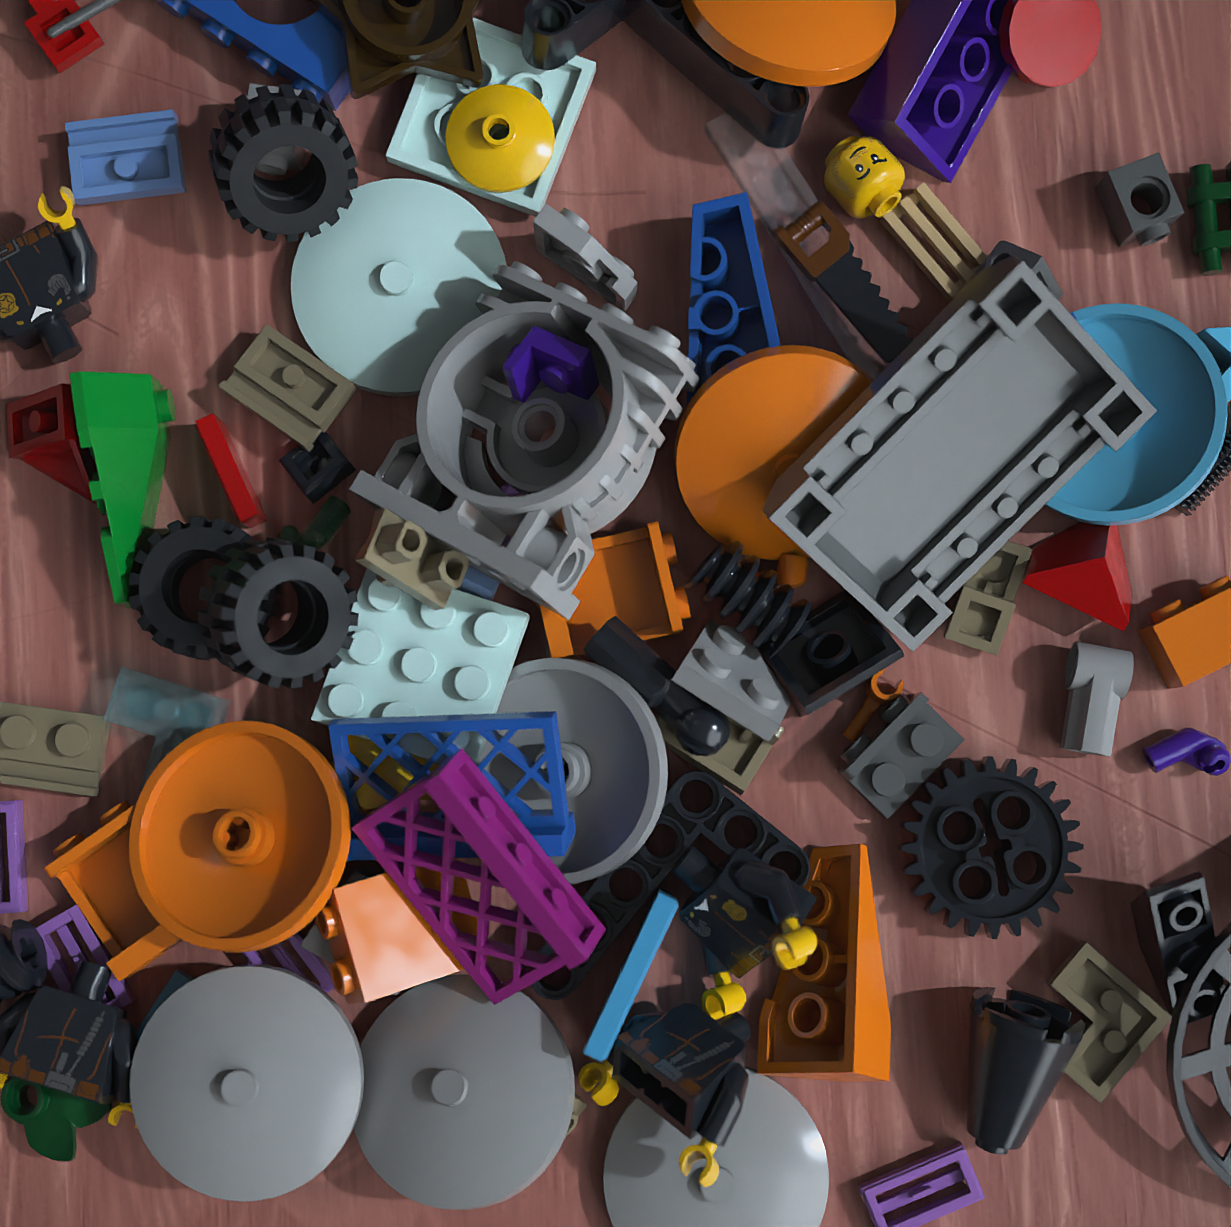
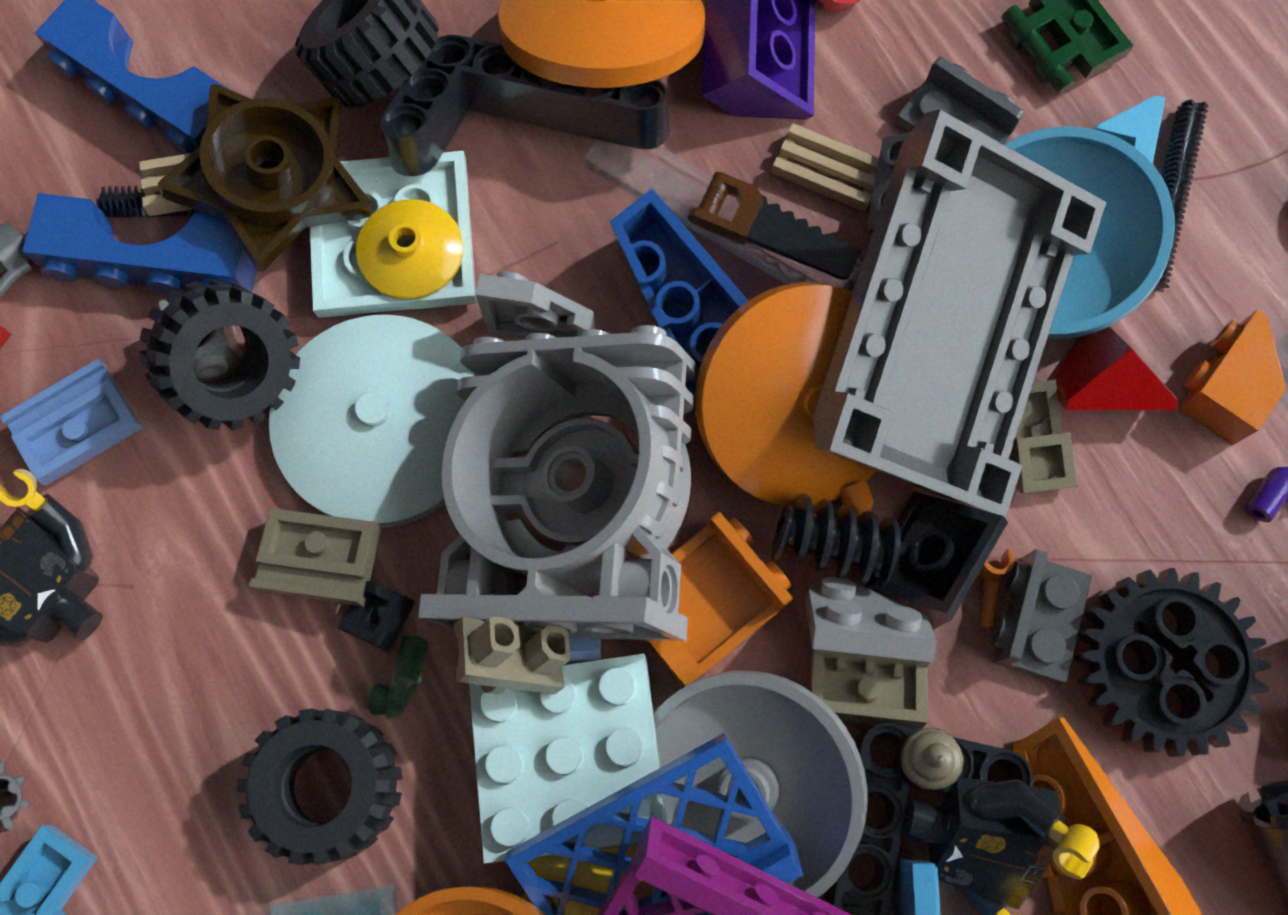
camera: 25 degrees left, 10 degrees down
red slope [6,383,97,505] -> none
green wedge [69,371,176,608] -> none
red tile [194,413,268,528] -> none
black tyre [197,537,359,689] -> none
dark purple bracket [503,326,600,403] -> none
black piece [583,615,731,757] -> none
yellow head [823,136,905,219] -> none
light grey piece [1060,641,1134,757] -> none
dark grey brick [1095,152,1184,247] -> none
none -> dark grey bracket [894,57,1024,145]
none -> dark tan plate [900,728,964,791]

